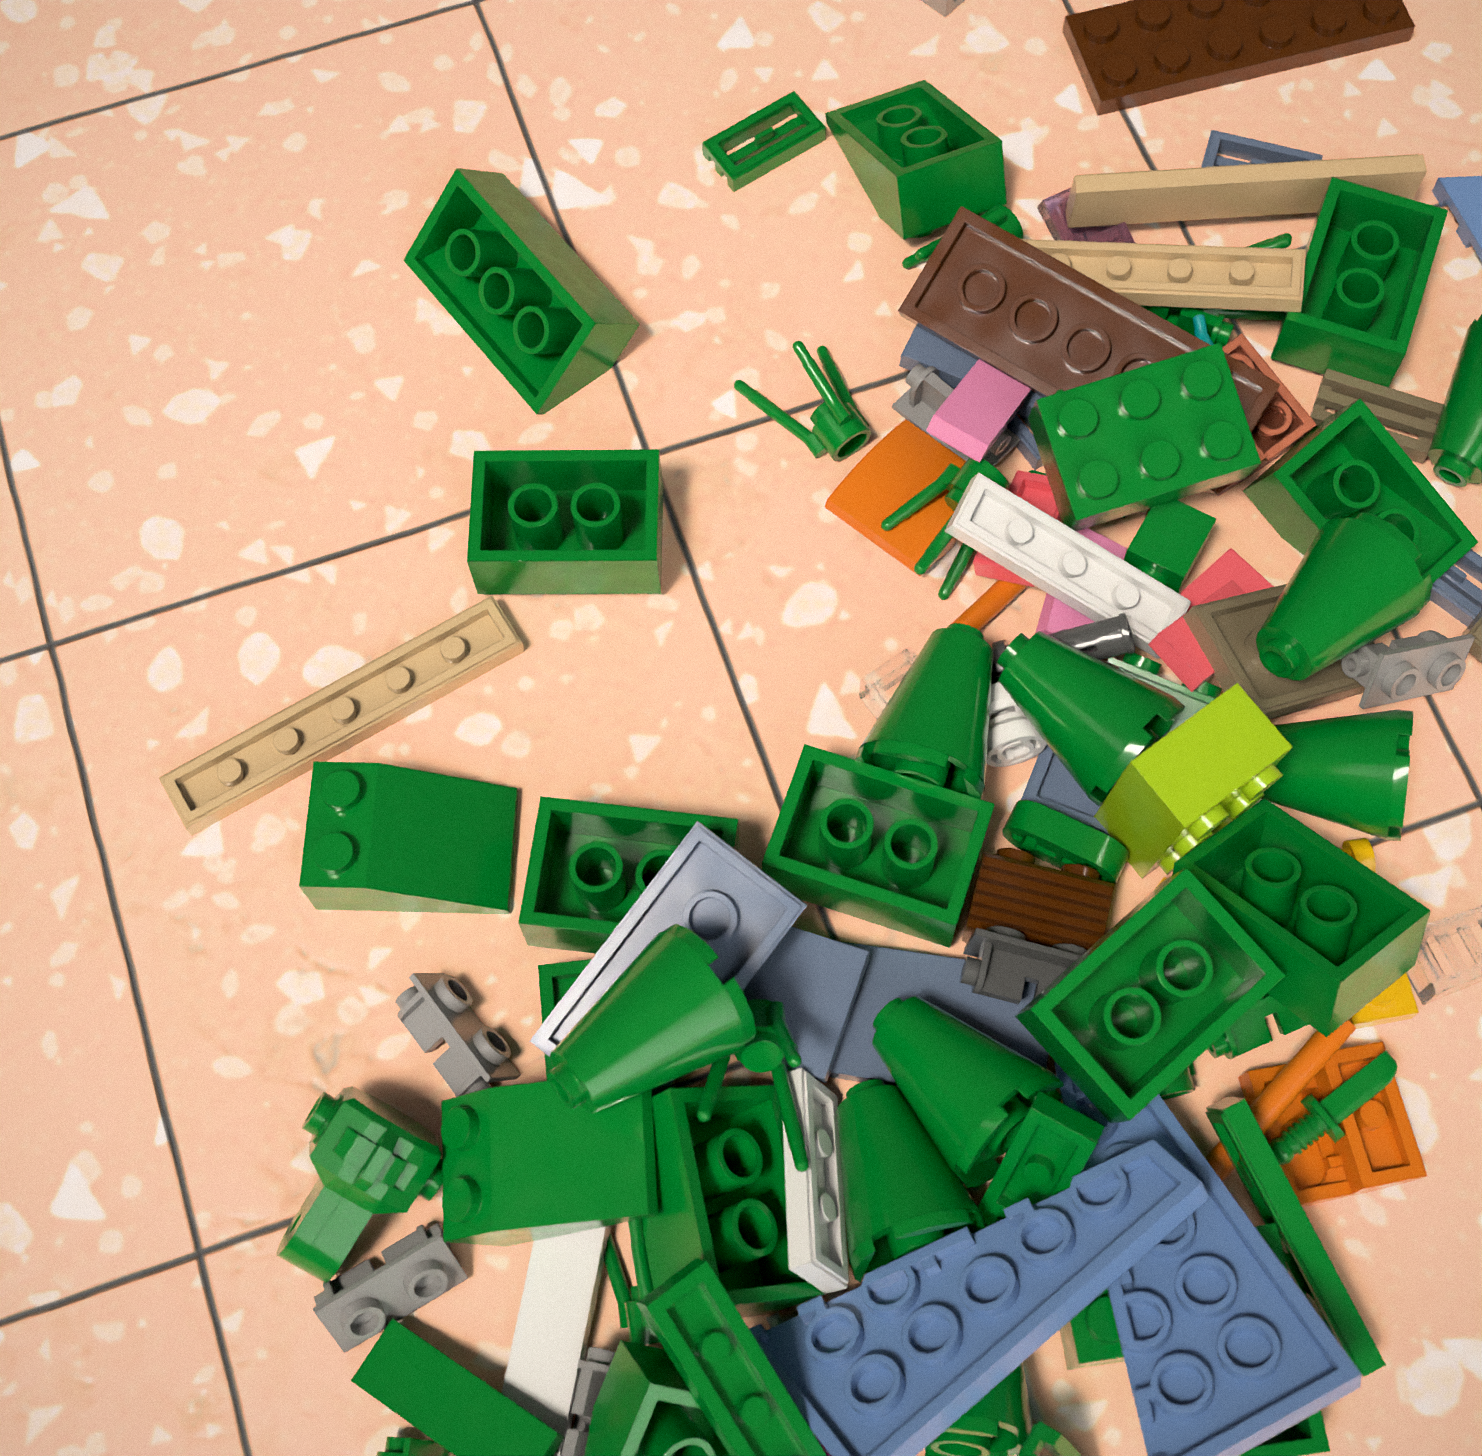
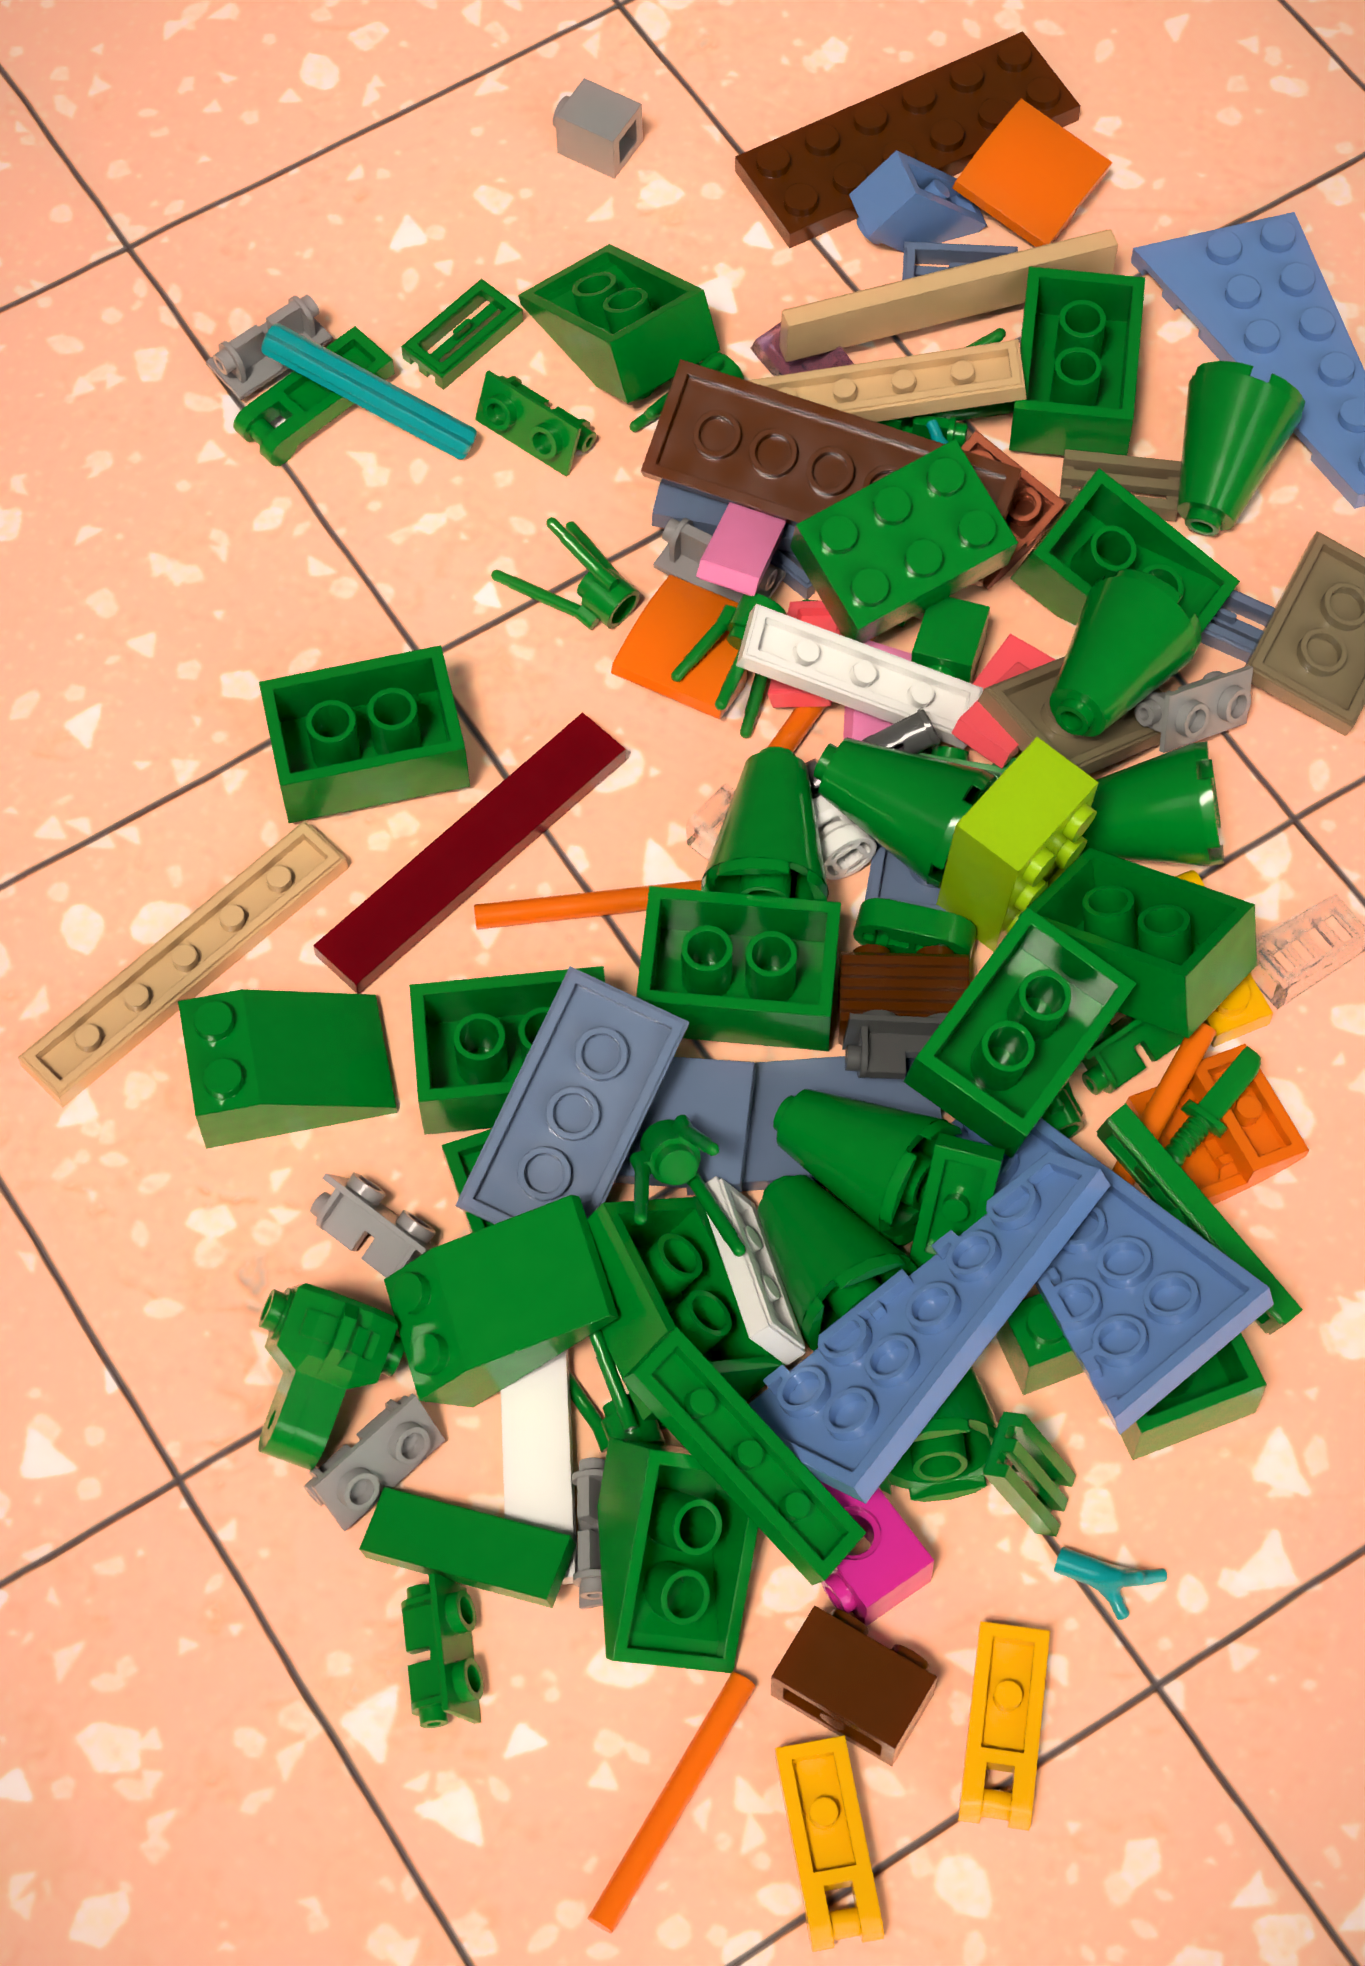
camera: 15 degrees left, 5 degrees down
green slope [403,168,641,415] -> none
green cone [547,924,756,1114] -> none
none -> light grey hinge [206,294,333,400]
none -> green plate [233,326,395,466]
none -> teal axle [261,323,477,459]
none -> dark red tile [313,712,626,994]
none -> orange bar [474,880,702,929]
none -> green hinge [475,370,596,477]
none -> medium blue slope [849,150,987,252]
none -> orange slope [952,98,1113,247]

